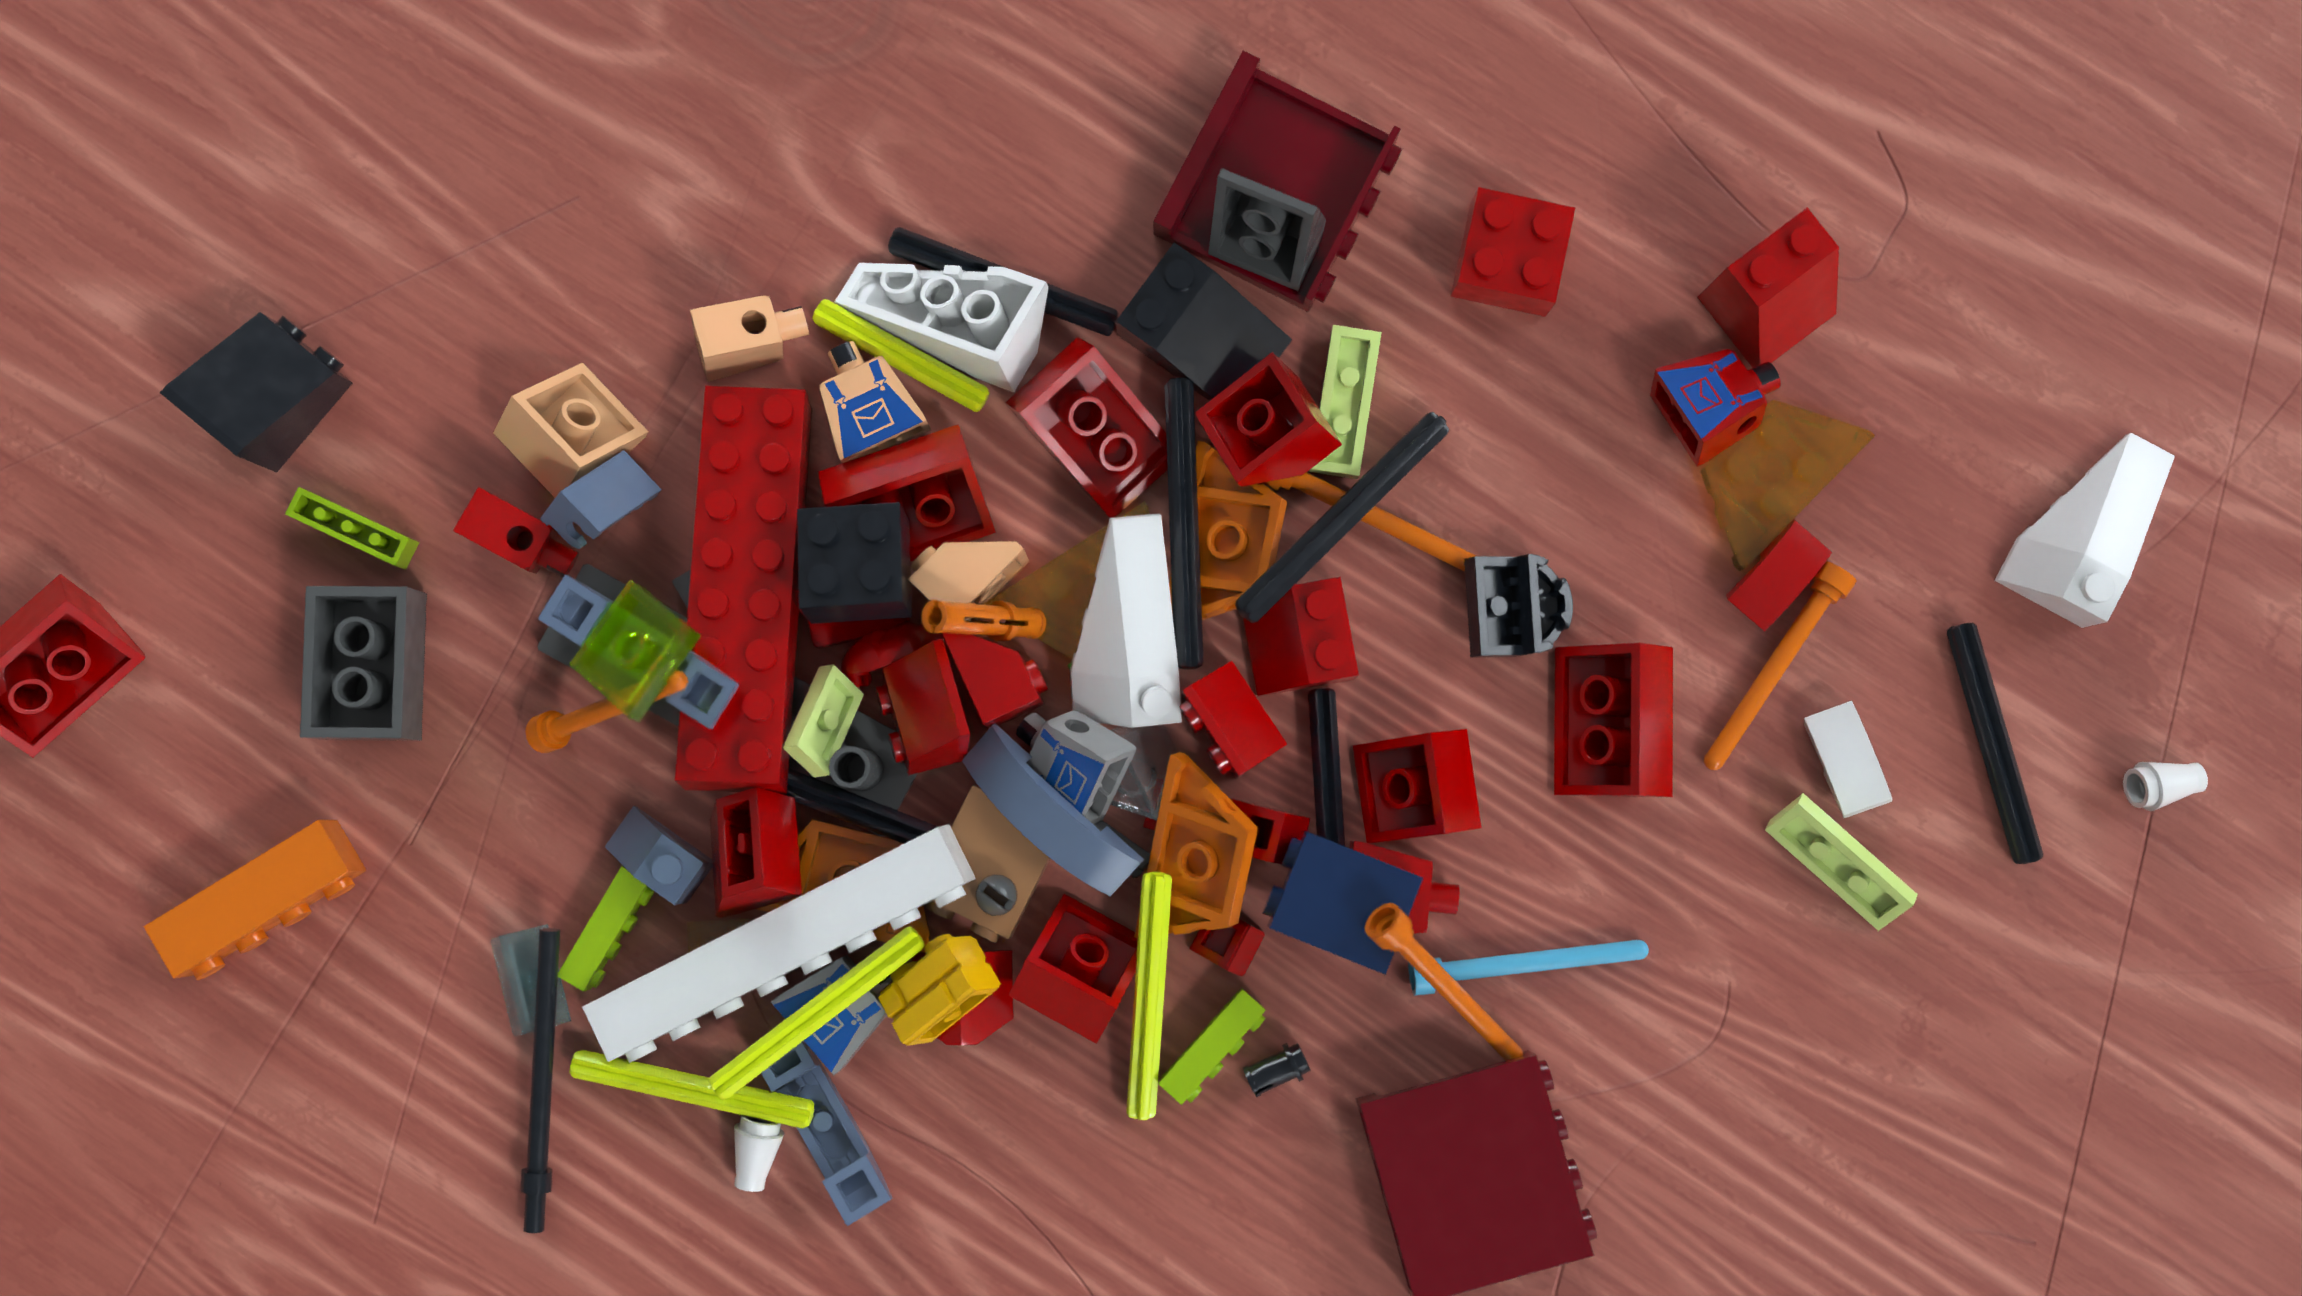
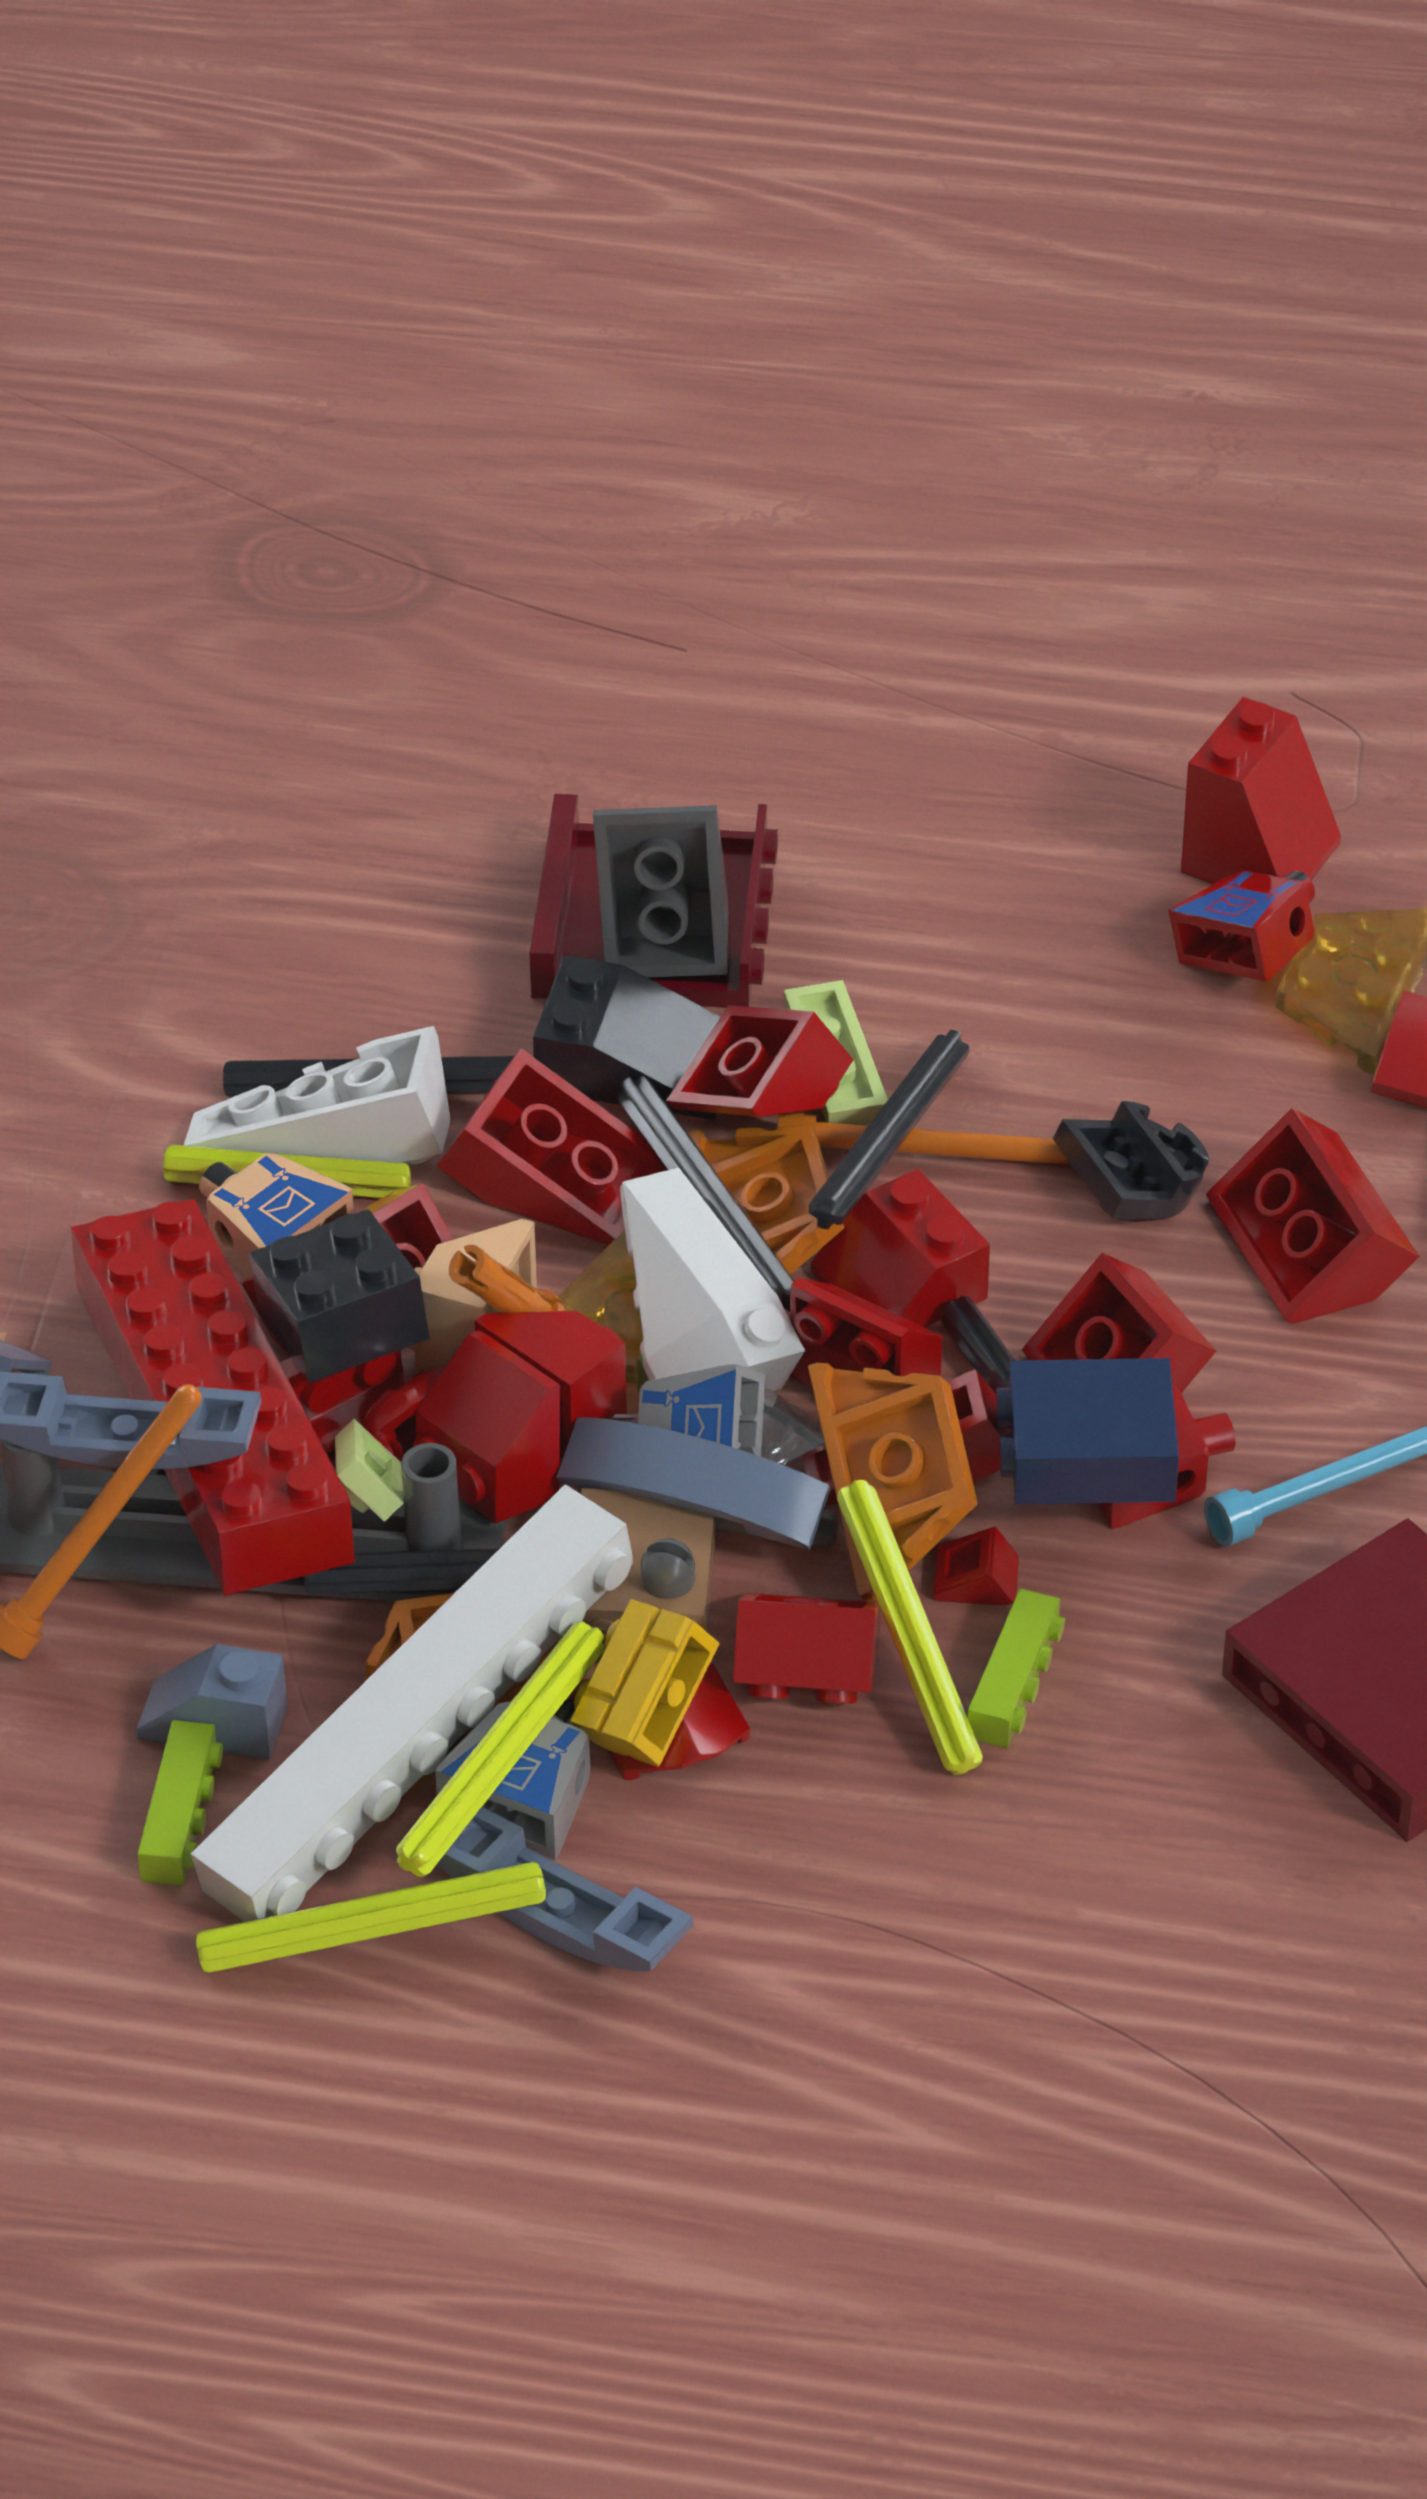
camera: 25 degrees left, 40 degrees down
clear light blue slope [491,924,571,1036] -> none
black bar [520,928,560,1233] -> none
clear neon green tile [569,580,701,722] -> none
light nougat torso [690,295,809,382] -> none
red slope [710,787,802,918] -> none
white cone [734,1115,785,1192] -> none
black pin [1243,1043,1311,1097] -> none
orange piece [1365,903,1523,1061] -> none
red brick [1450,187,1576,317] -> none

